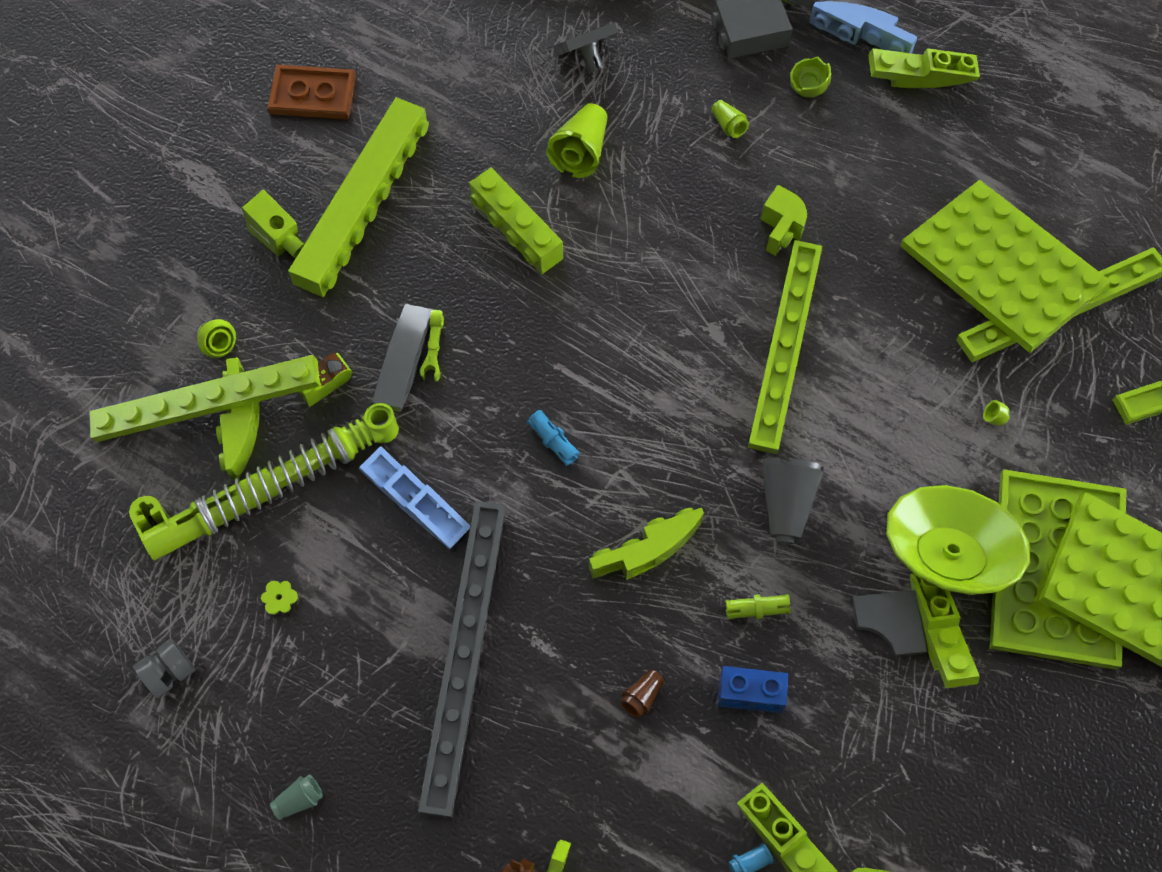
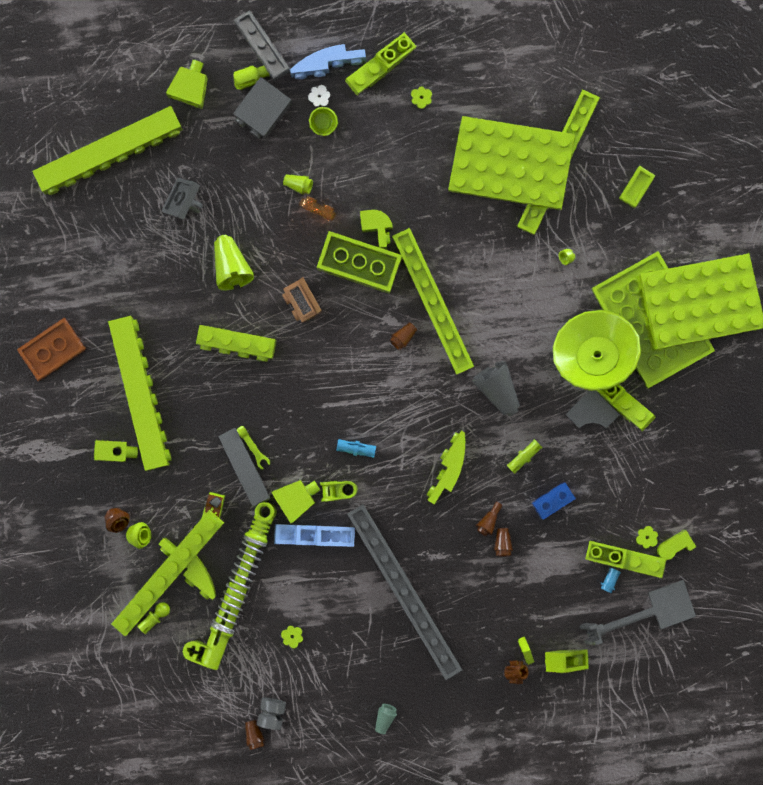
camera: 40 degrees left, 20 degrees up
none -> reddish brown cone [104,508,130,533]
none -> lime pin [137,602,170,634]
none -> reddish brown cone [245,720,265,750]
none -> lime torso [271,480,320,523]
none -> medium nougat window [282,277,322,324]
none -> clear orange plate [299,196,336,221]
none -> white plant [308,85,330,107]
none -> lime brick [317,231,402,294]
none -> lime piece [320,481,358,502]
none -> reddish brown cone [389,322,417,351]
none -> lime plant [411,86,432,109]
none -> reddish brown cone [475,502,503,536]
none -> lime plant [636,526,658,548]

